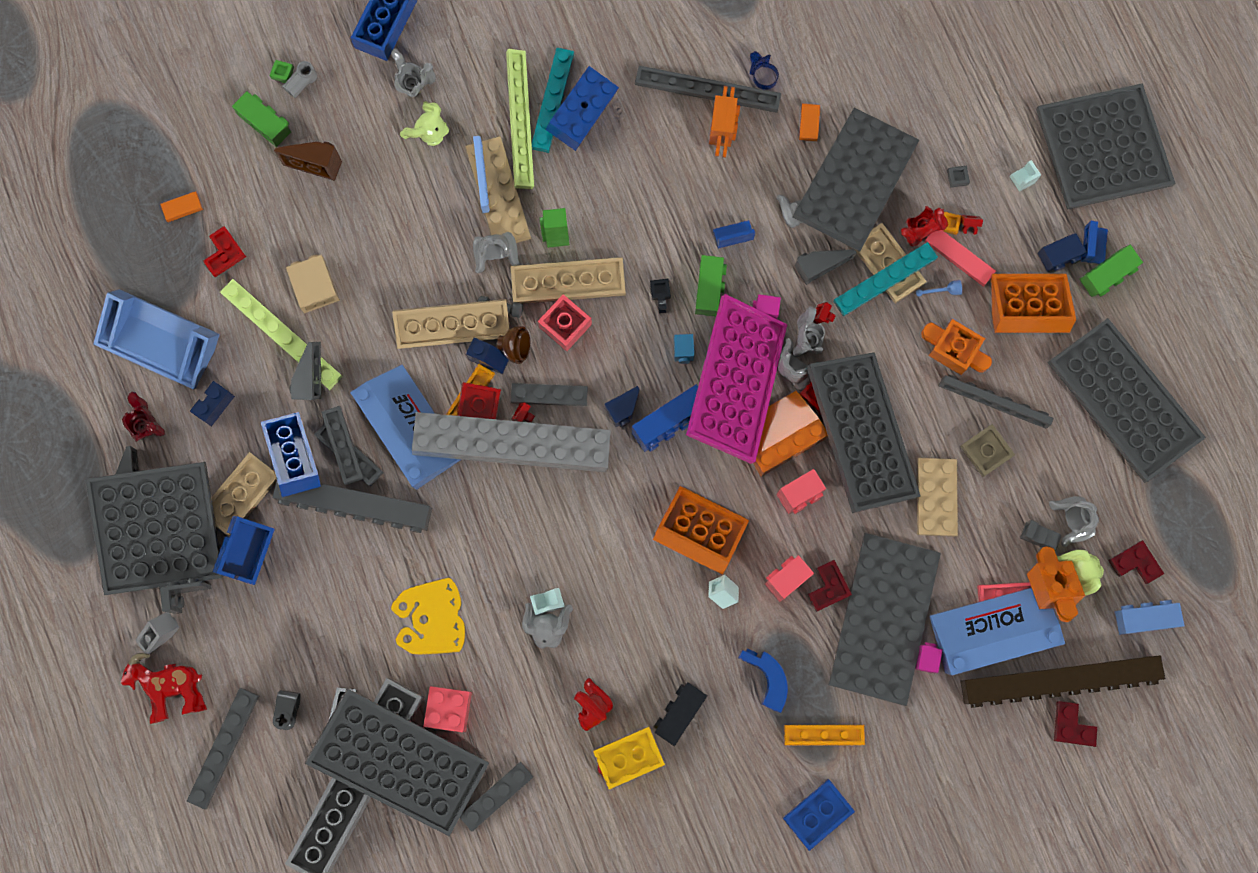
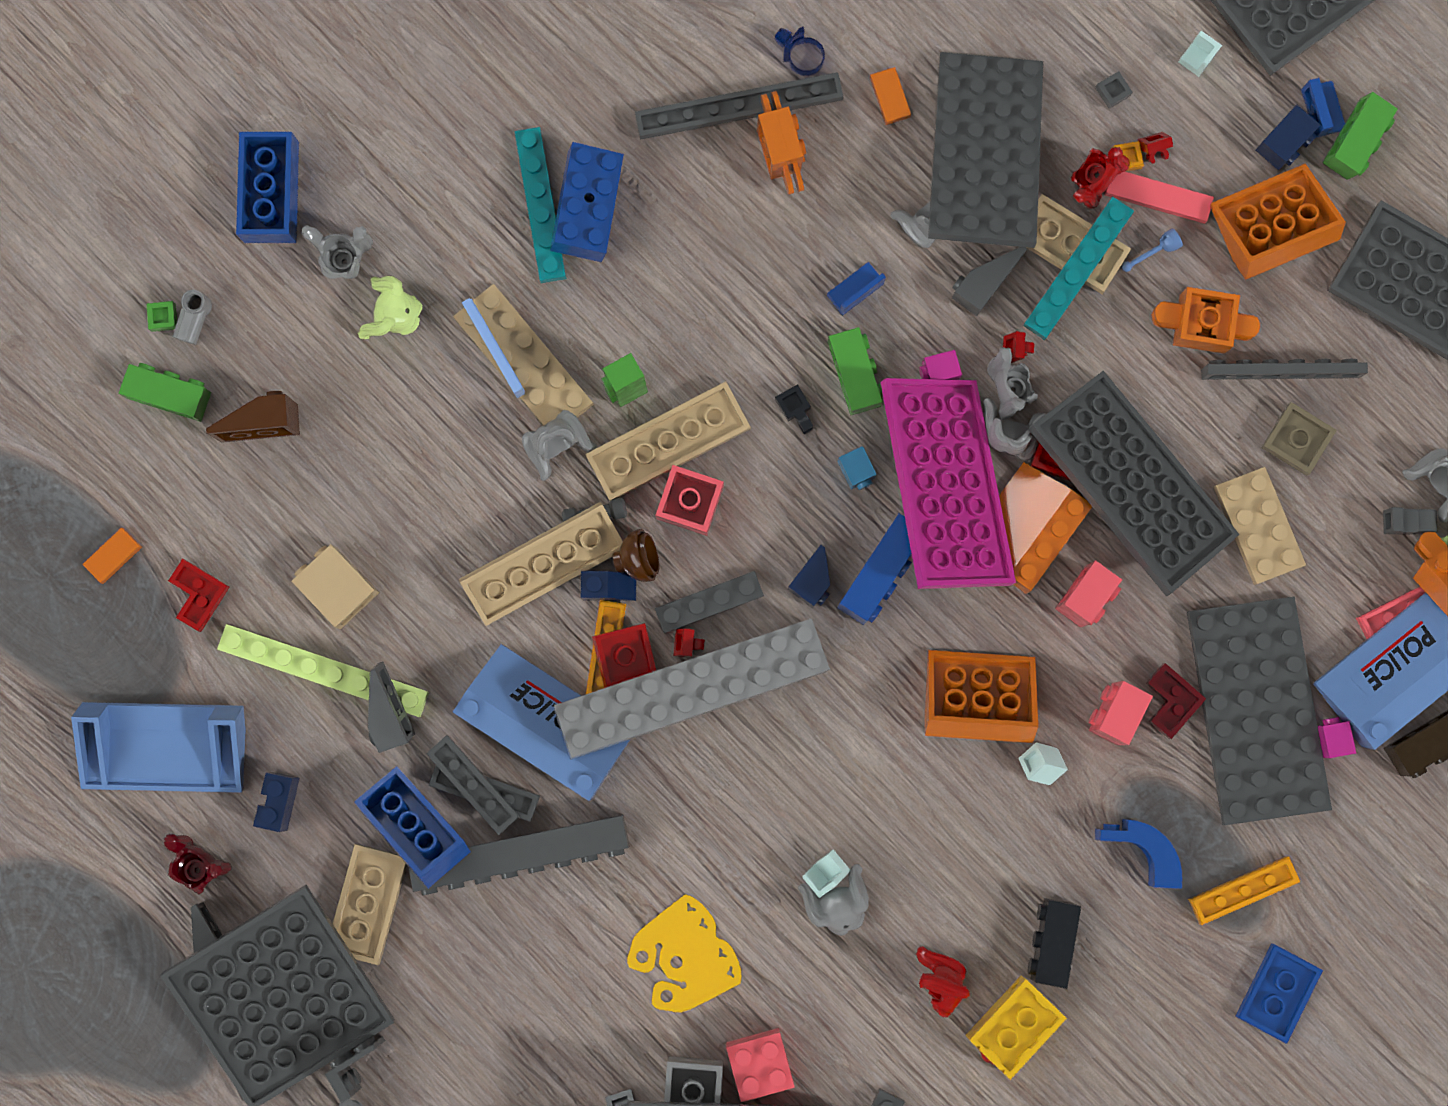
camera: 20 degrees left, 5 degrees up
blue piece [212,516,275,585] -> none
yellowish green plate [506,49,534,189] -> none

